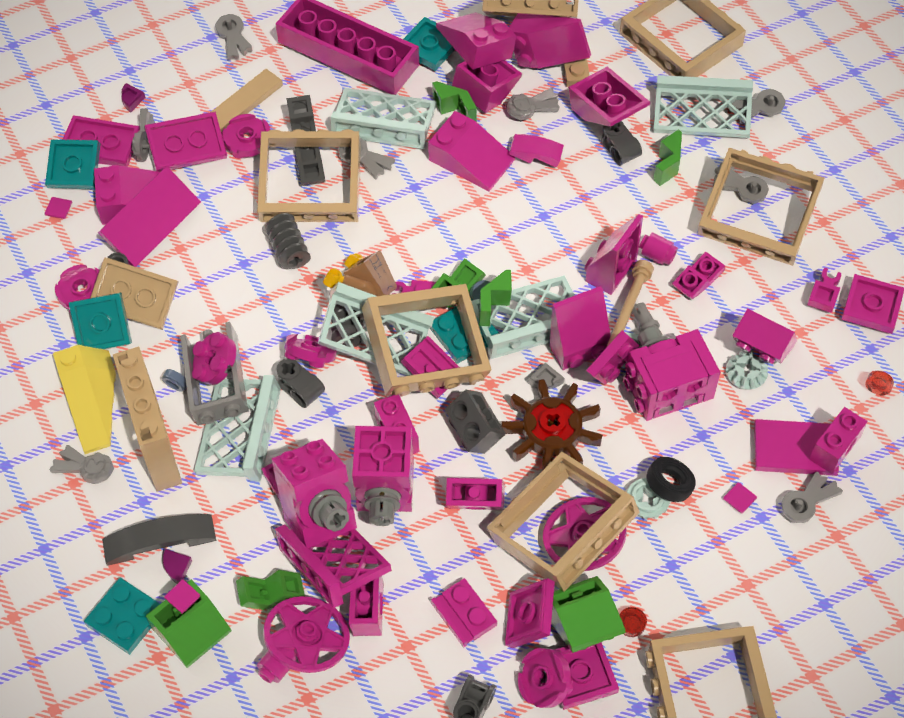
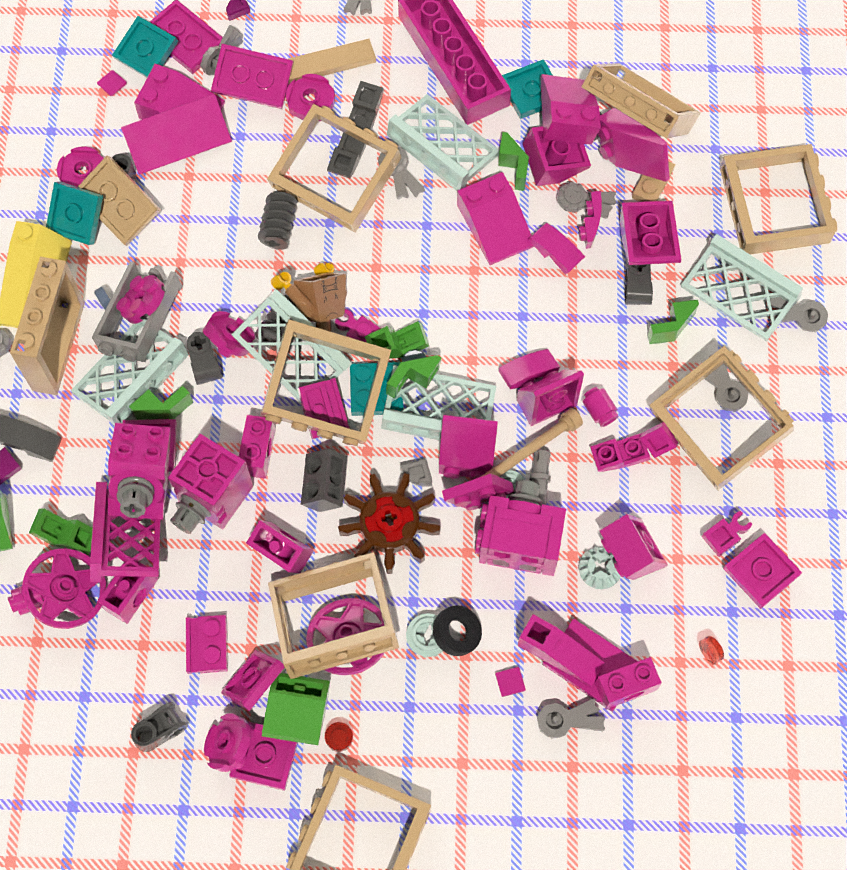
camera: 30 degrees right, 10 degrees up
none -> bright green slope [129,386,193,420]
none -> dark pink slope [498,349,560,389]
none -> dark pink slope [517,614,605,687]
none -> dark pink slope [579,191,602,249]
none -> dark pink plate [640,422,678,458]

